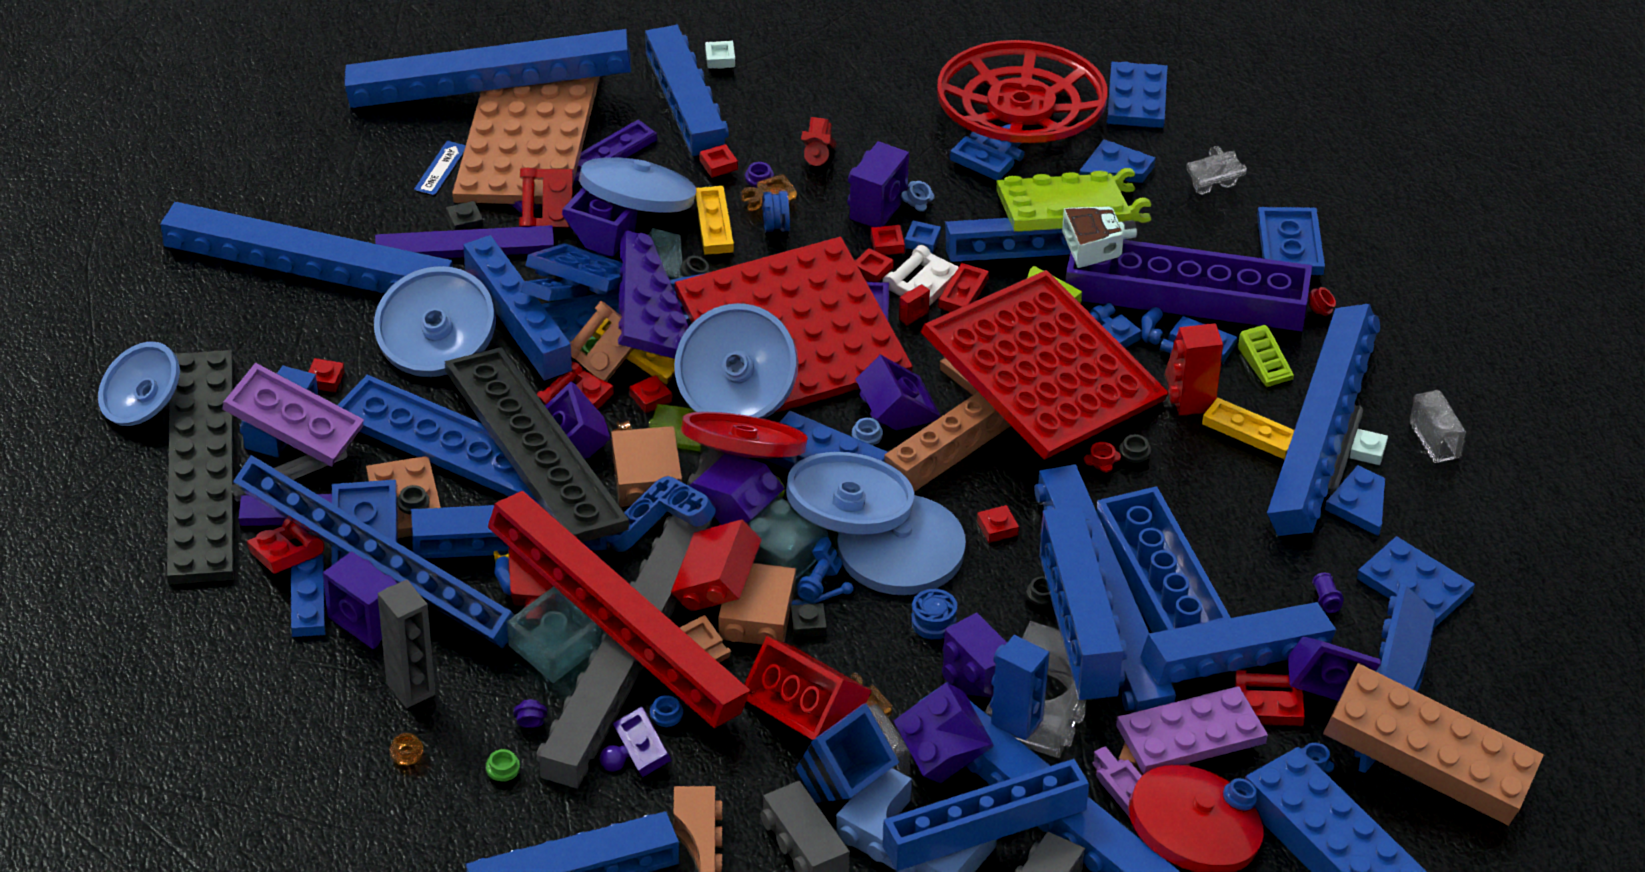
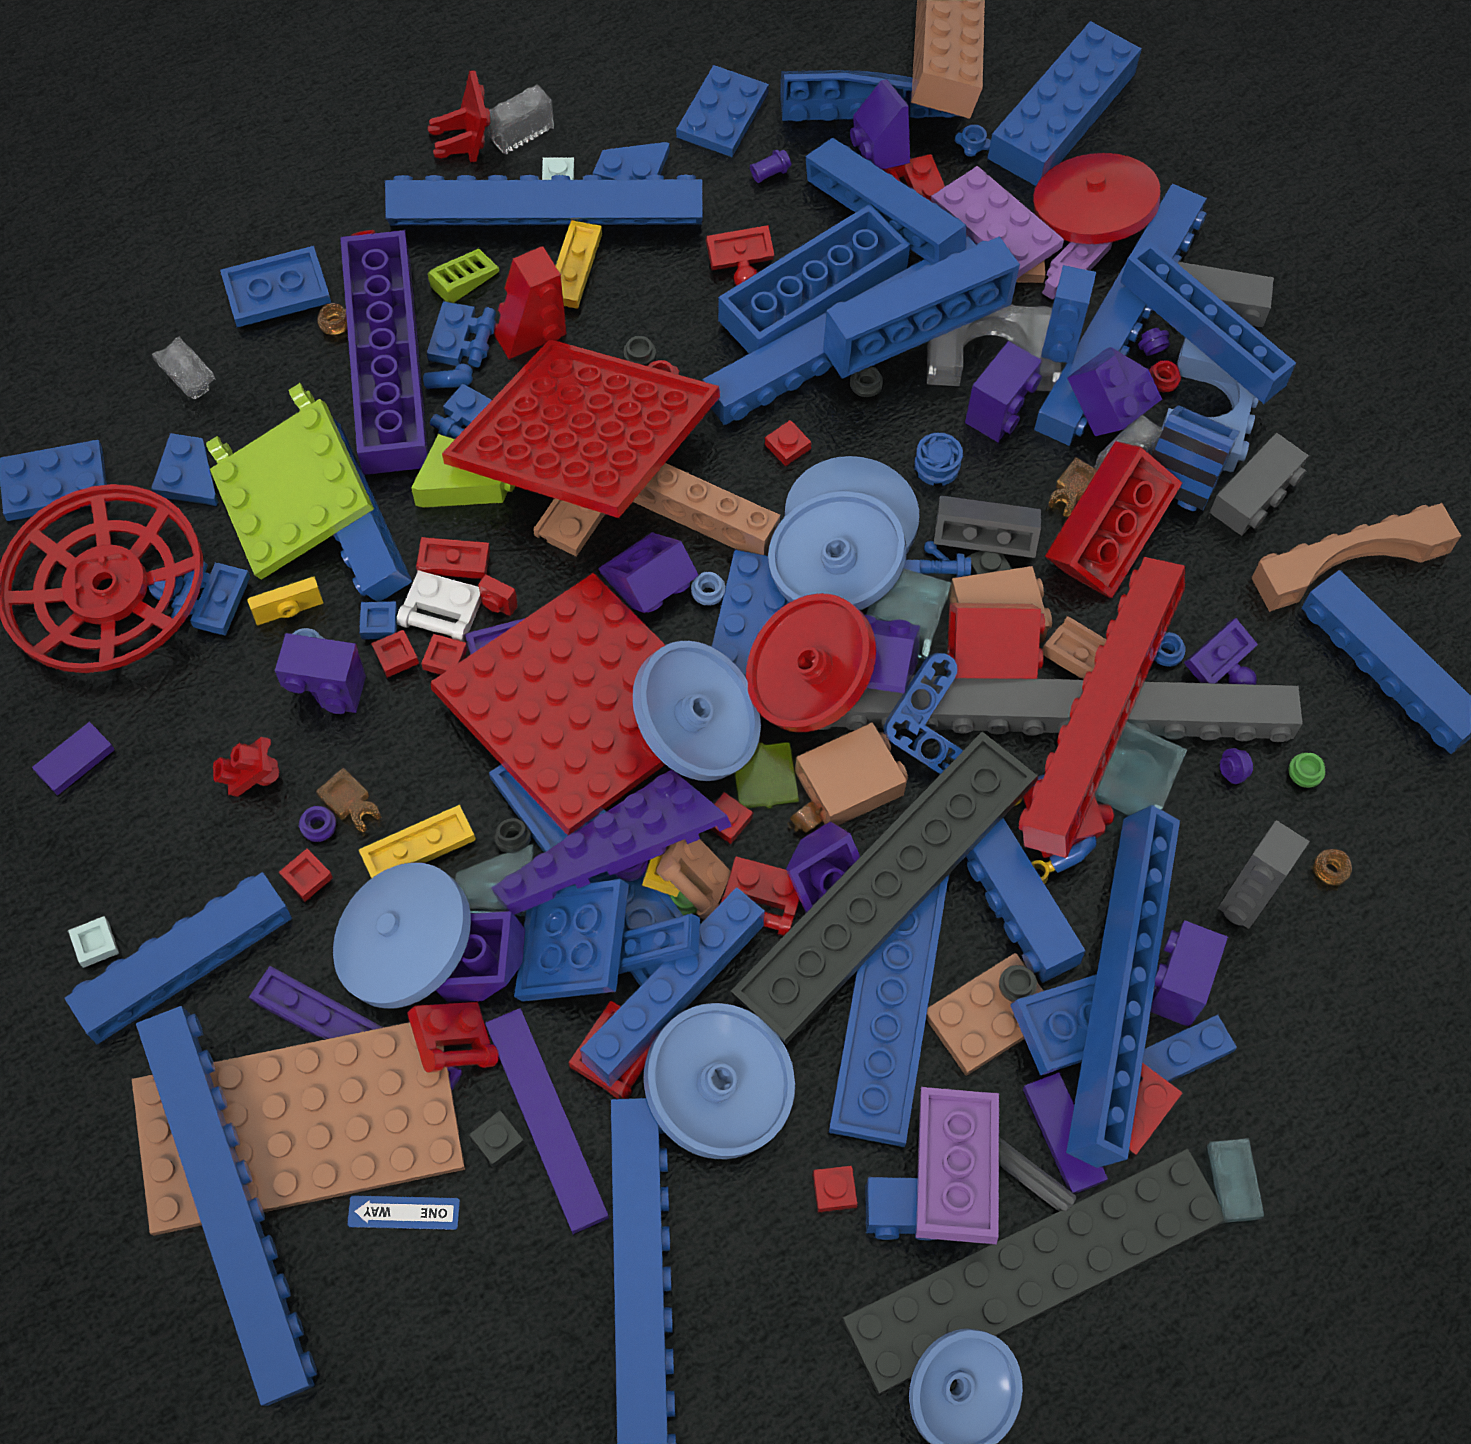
camera: 110 degrees left, 20 degrees up
blue wheel [763,191,790,233] -> none
torso [1062,207,1137,268] -> none
blue plate [1223,778,1257,810] -> none
none -> dark purple tile [32,722,115,796]
none -> yellow plate [247,577,324,625]
none -> red plate [428,71,490,162]
none -> red plate [706,225,775,286]
none -> dark grey brick [934,496,1041,558]
none -> clear light blue plate [1207,1138,1264,1223]

